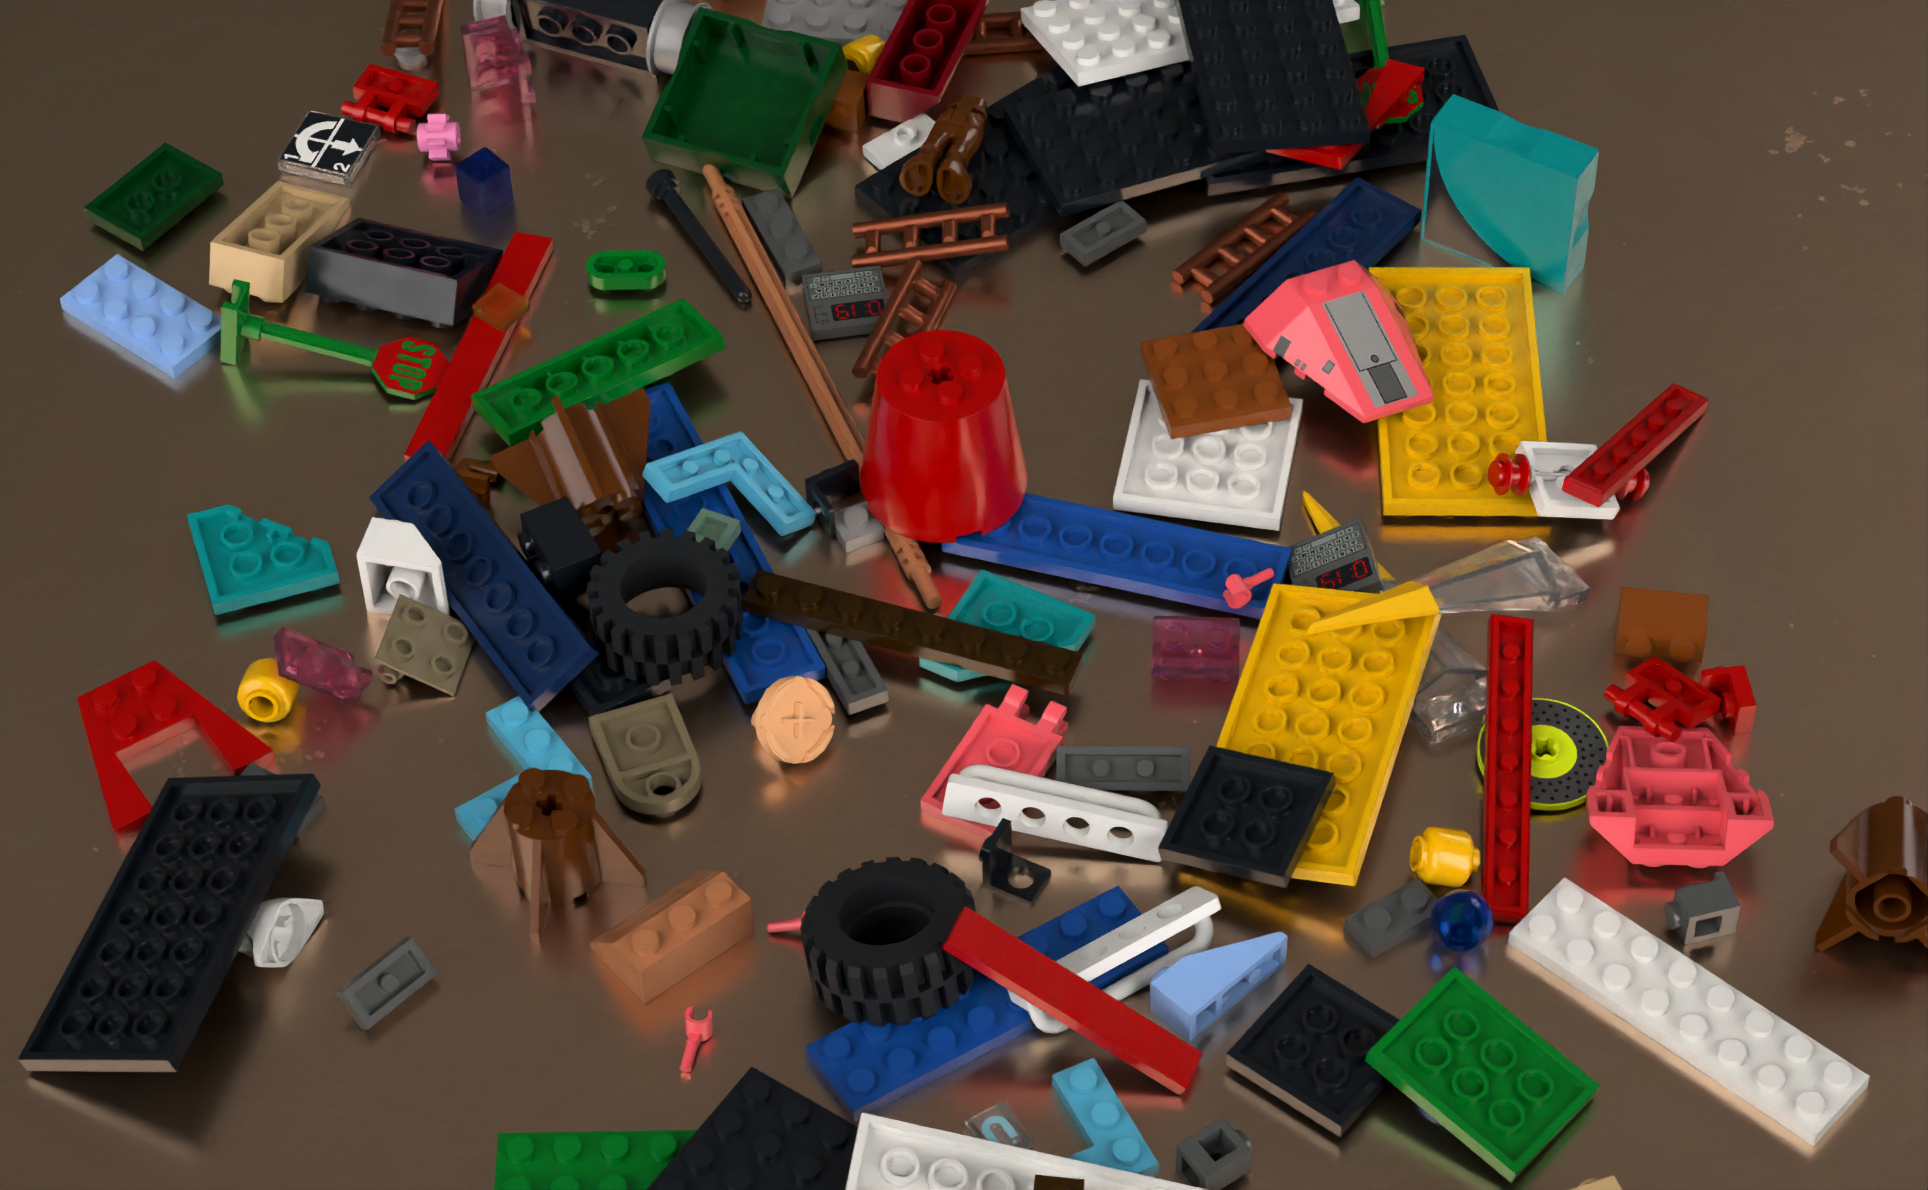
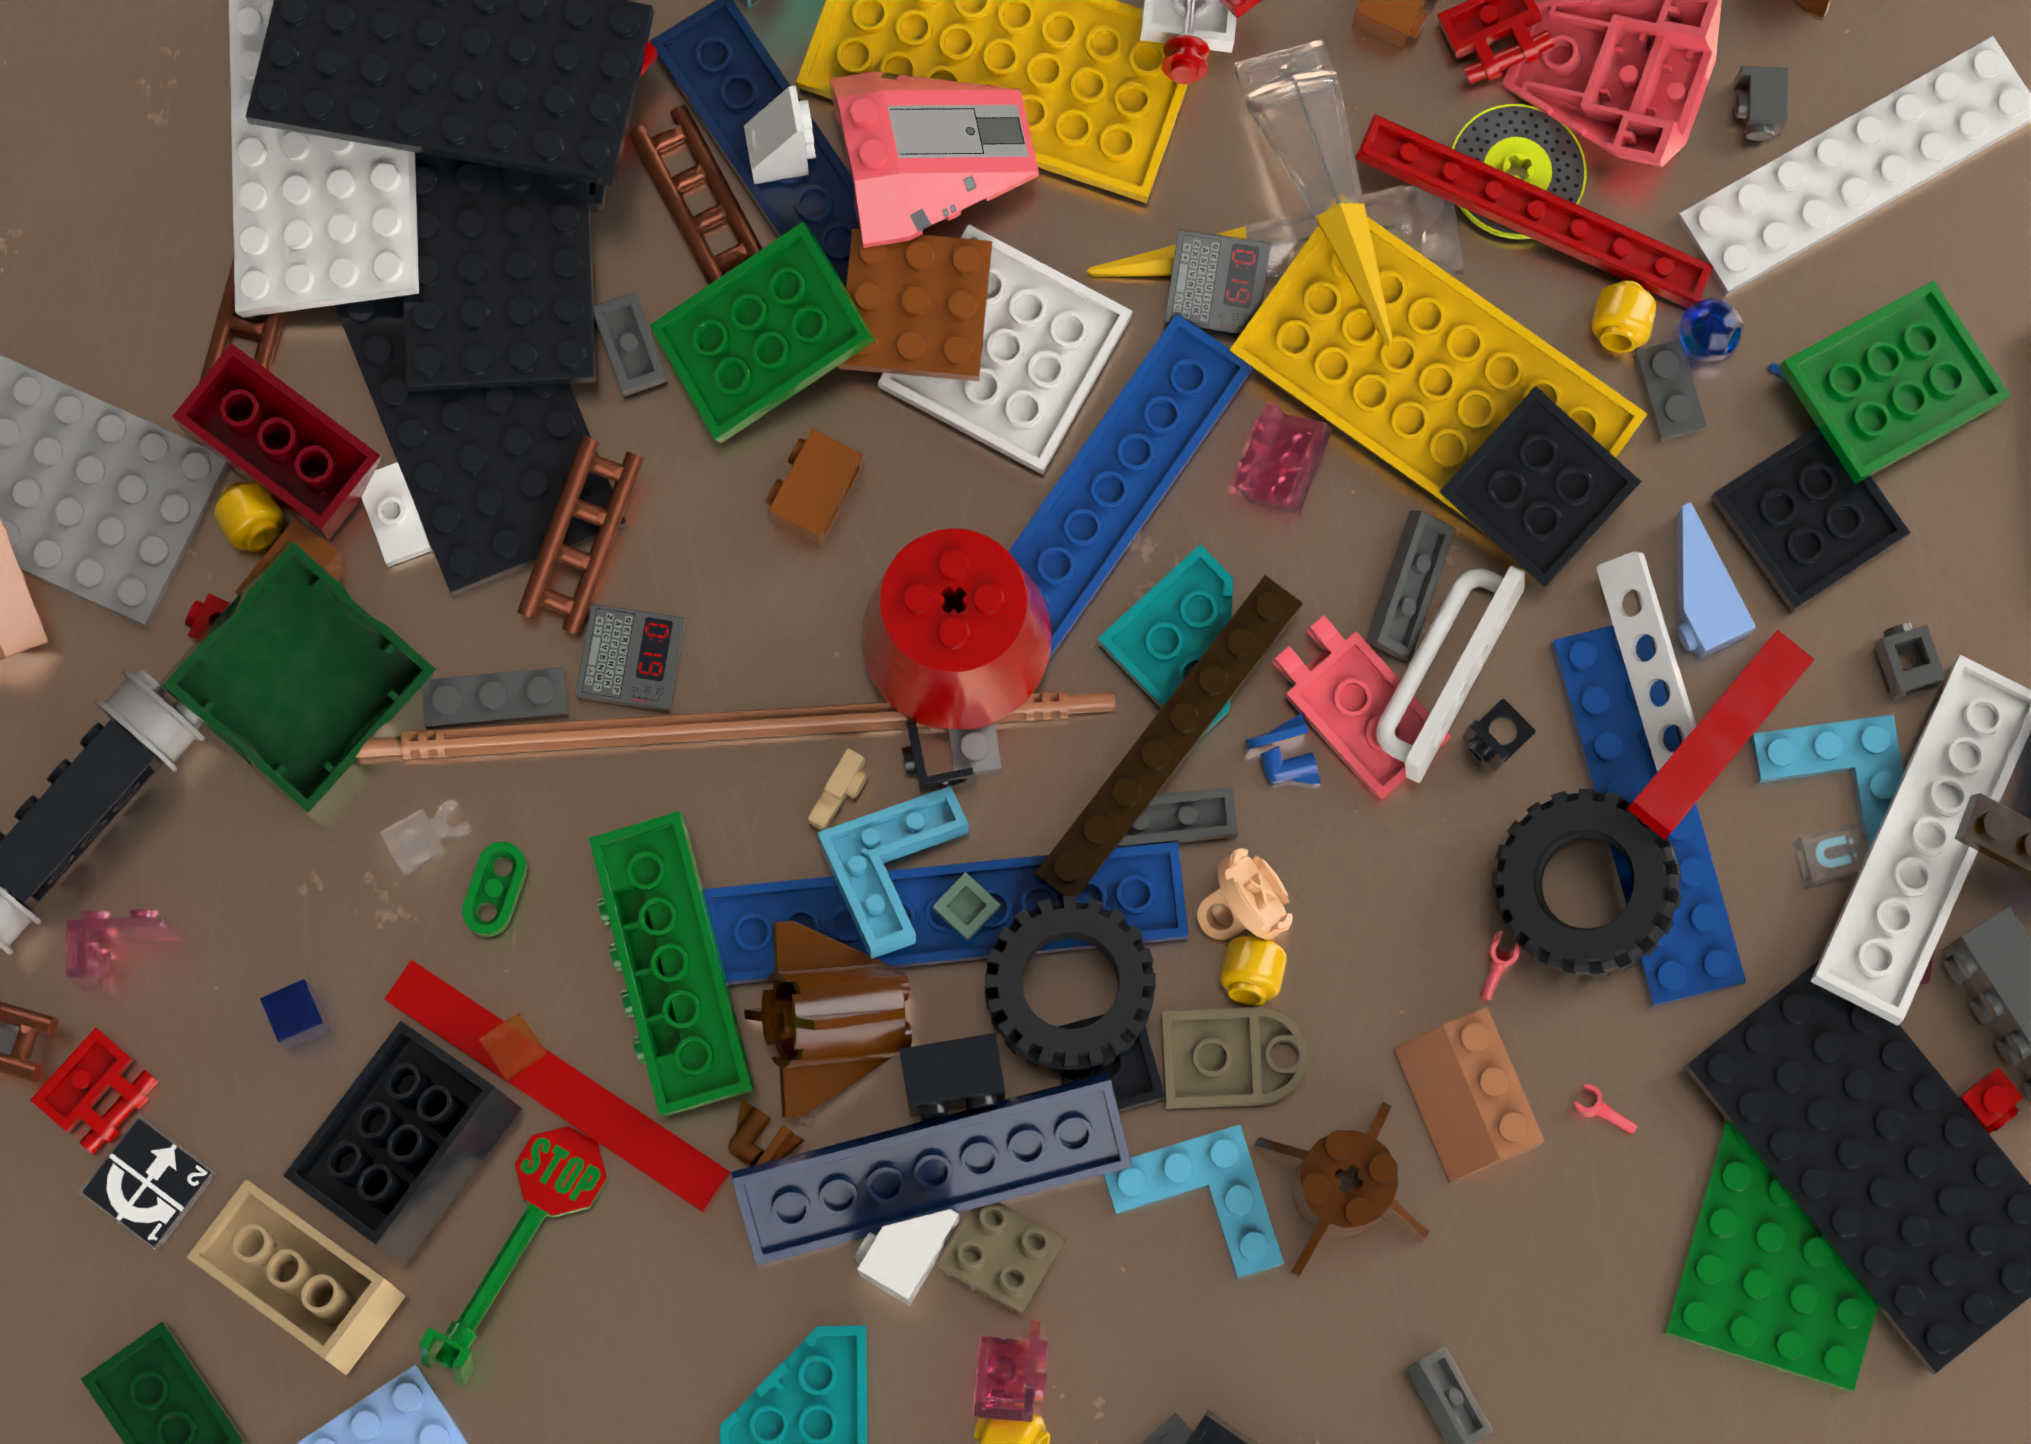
camera: 75 degrees left, 30 degrees up
bright pink gear [417,113,461,161] -> none
black piece [646,169,752,303] -> none
copper bar [852,258,957,379] -> none
reddish brown piece [899,94,987,204] -> none
coral hand [1223,568,1274,609] -> none
none -> clear plate [380,800,472,876]
none -> green plate [650,222,876,443]
none -> white slope [744,86,816,184]
none -> dark orange brick [766,429,864,546]
none -> tan plate [808,748,869,831]
none -> yellow head [1220,931,1287,1006]
none -> blue piece [1245,713,1321,785]

